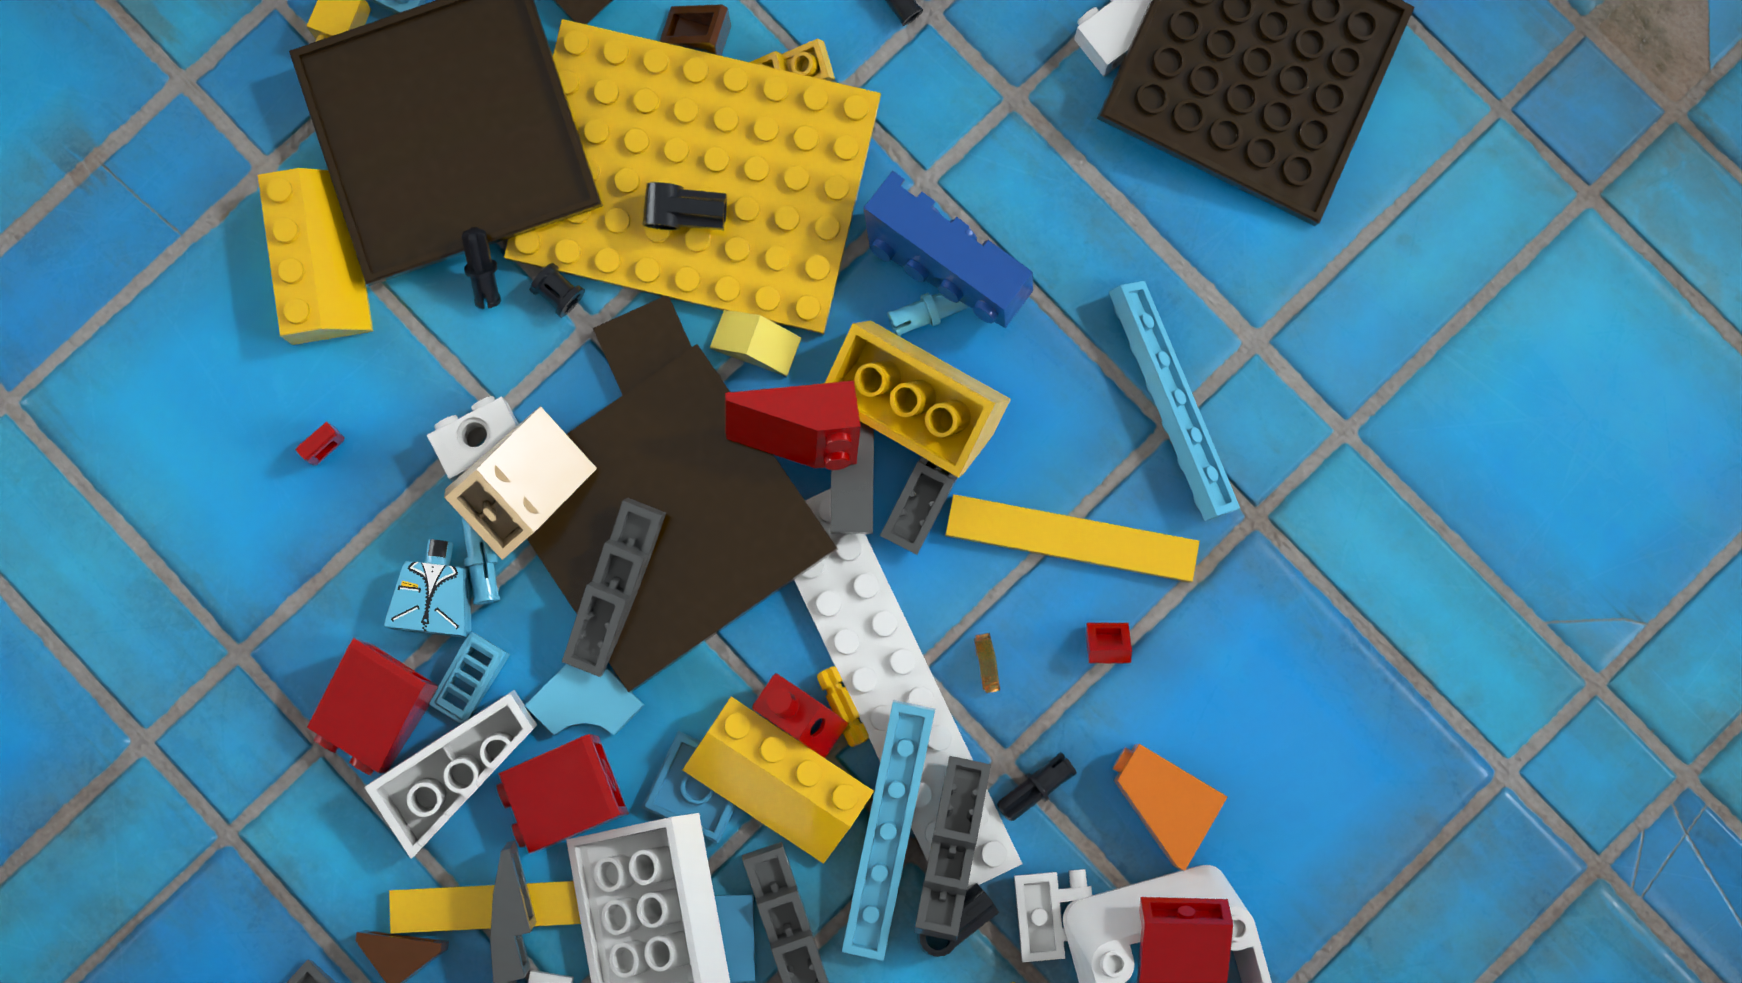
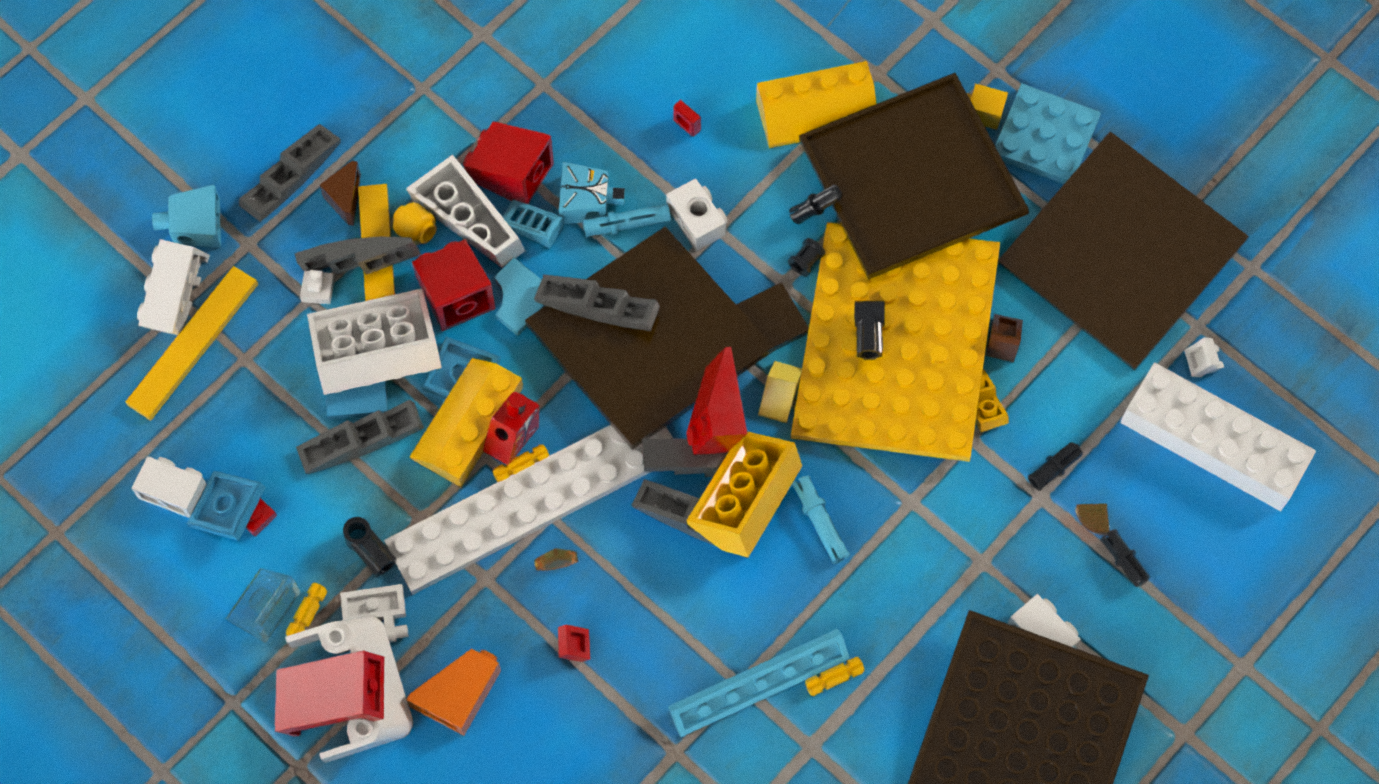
camera: 85 degrees right, 15 degrees down
slope [444,406,597,560] -> none
medium azure plate [842,700,935,961] -> none
blue wedge [863,170,1033,328] -> none
dark grey slope [914,756,991,941] -> none
yellow tile [945,494,1200,583] -> none
black axle [997,752,1077,821] -> none
none -> yellow head [393,202,437,245]
none -> yellow axle [805,657,865,696]

